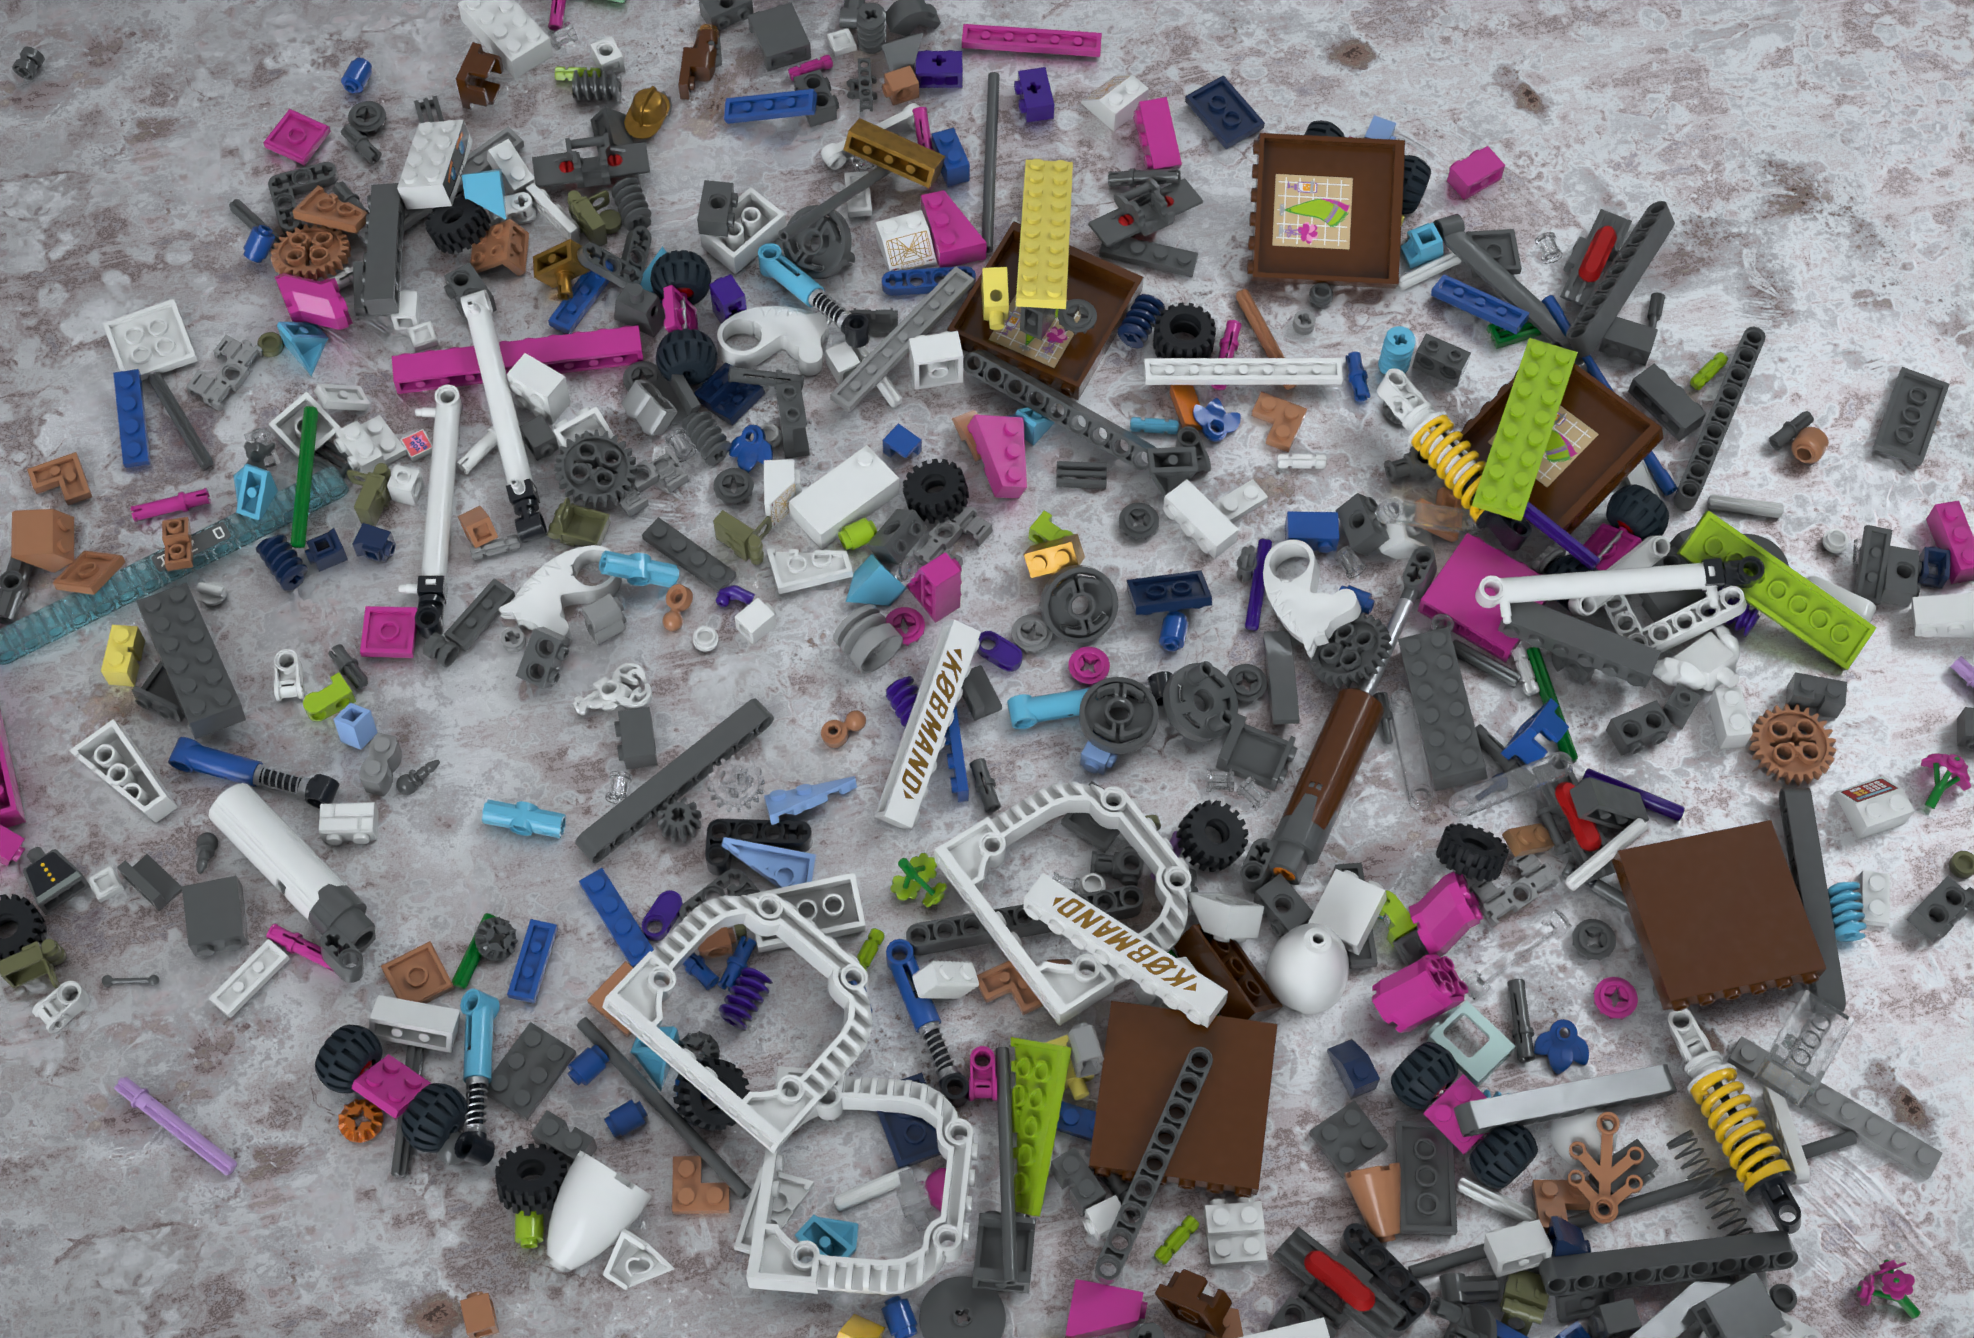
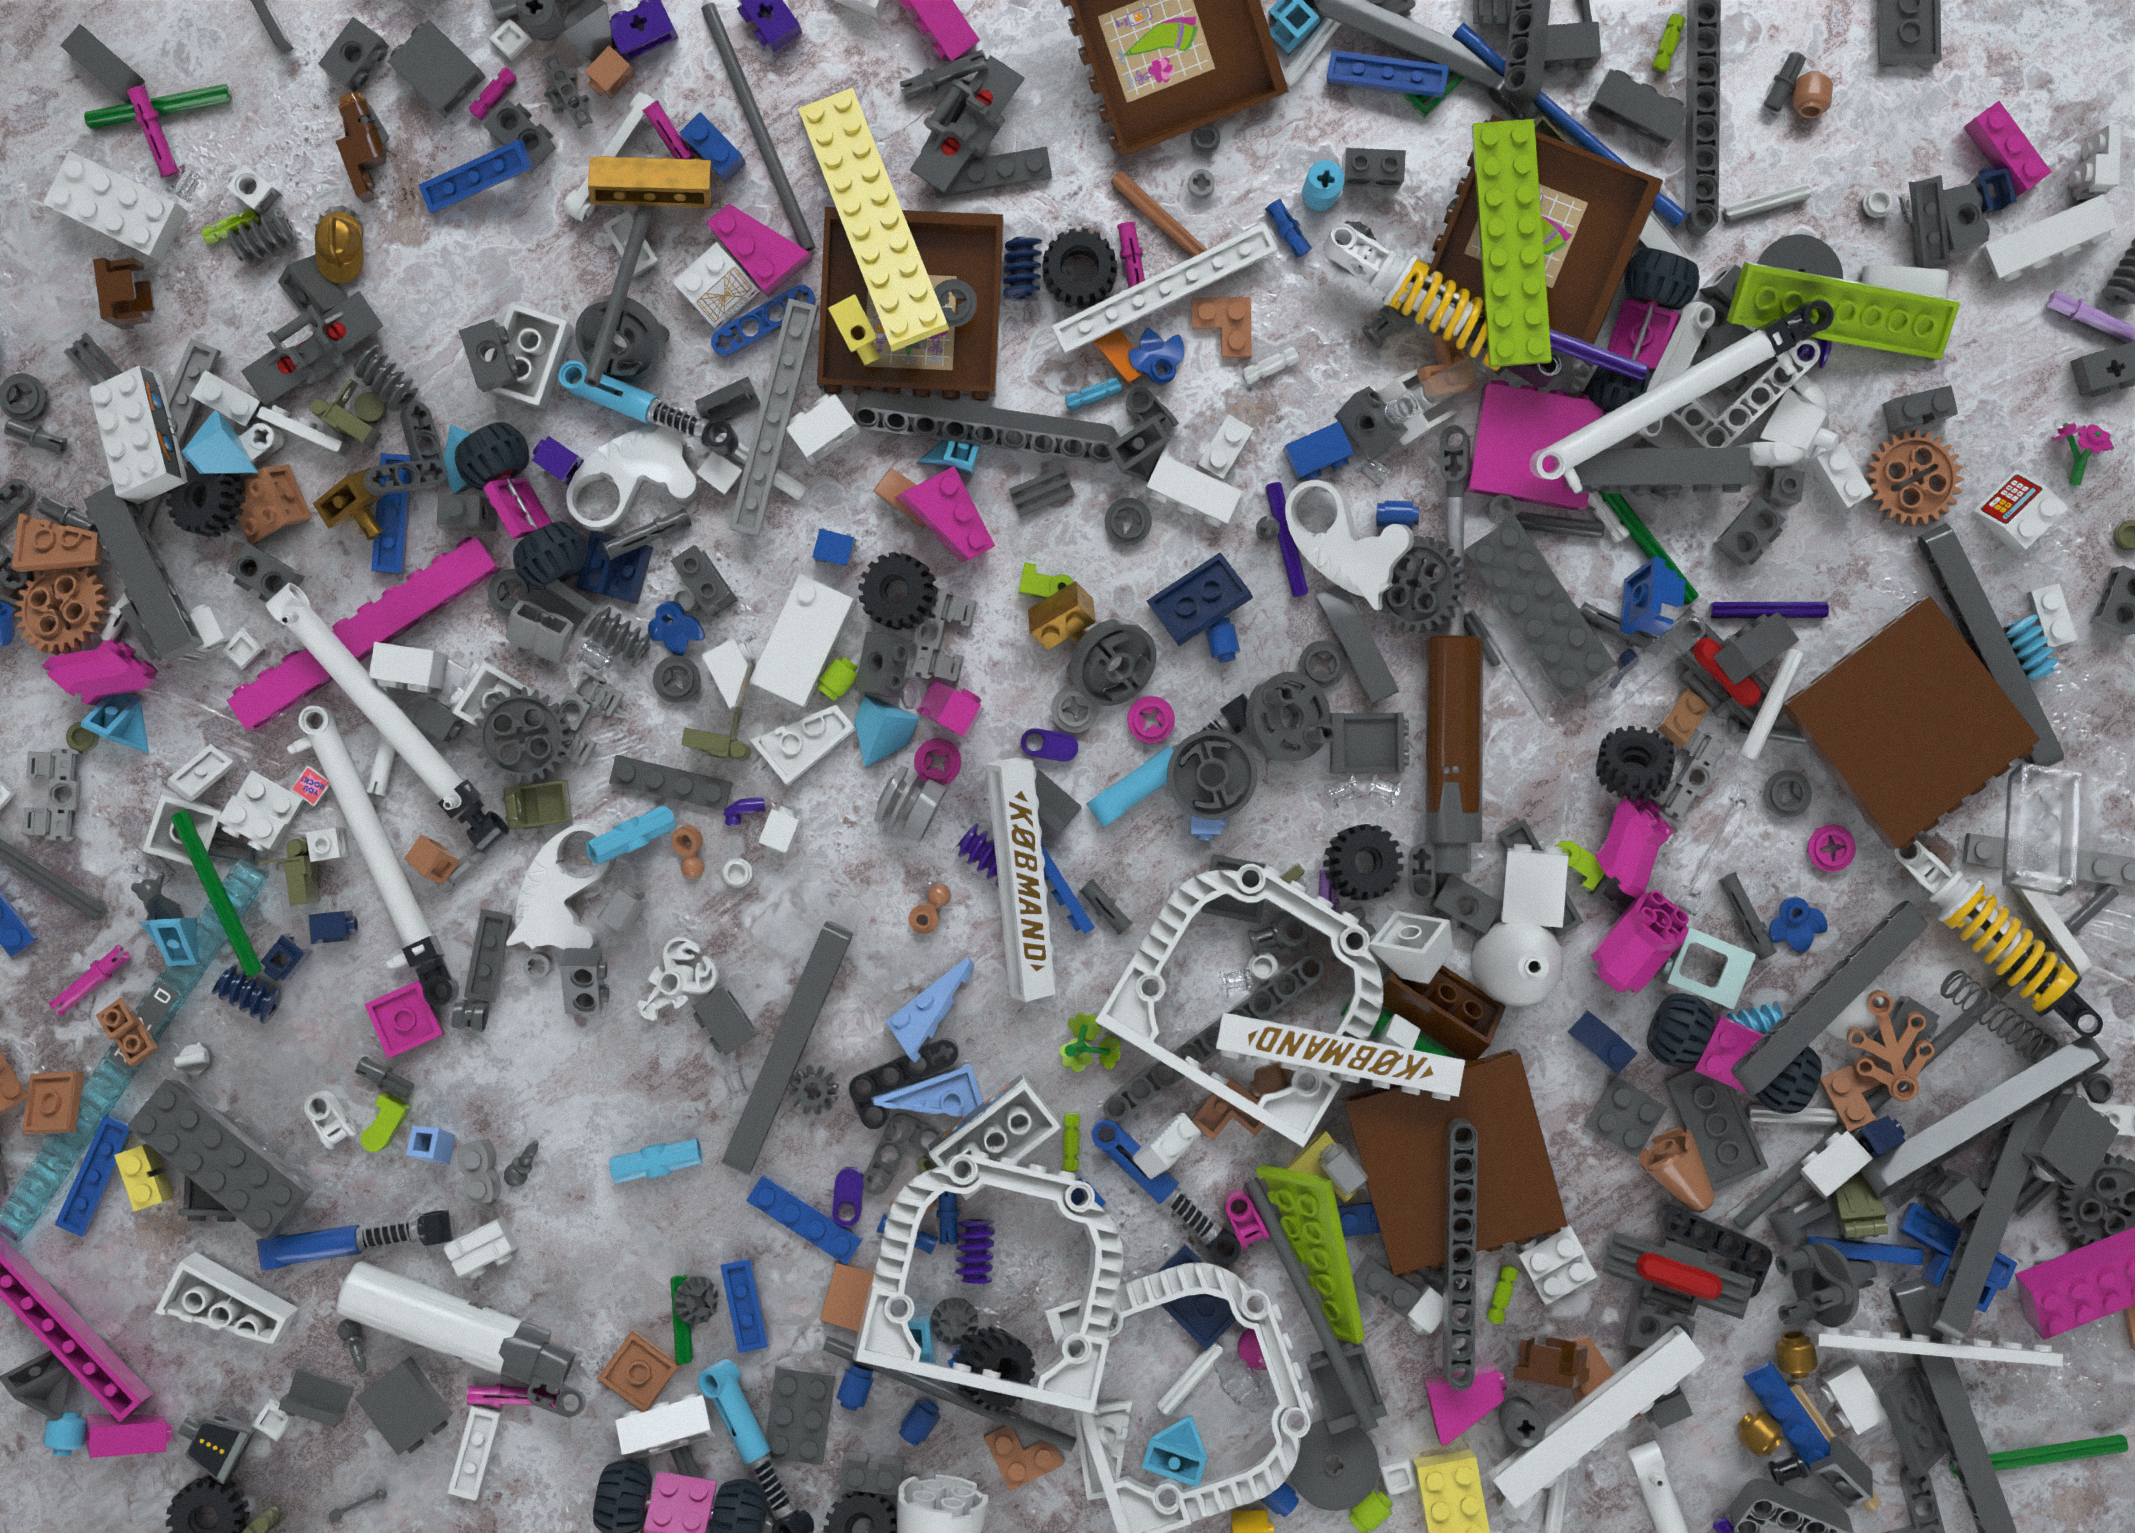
camera: 20 degrees left, 25 degrees up
none -> blue plate [55,1114,133,1237]

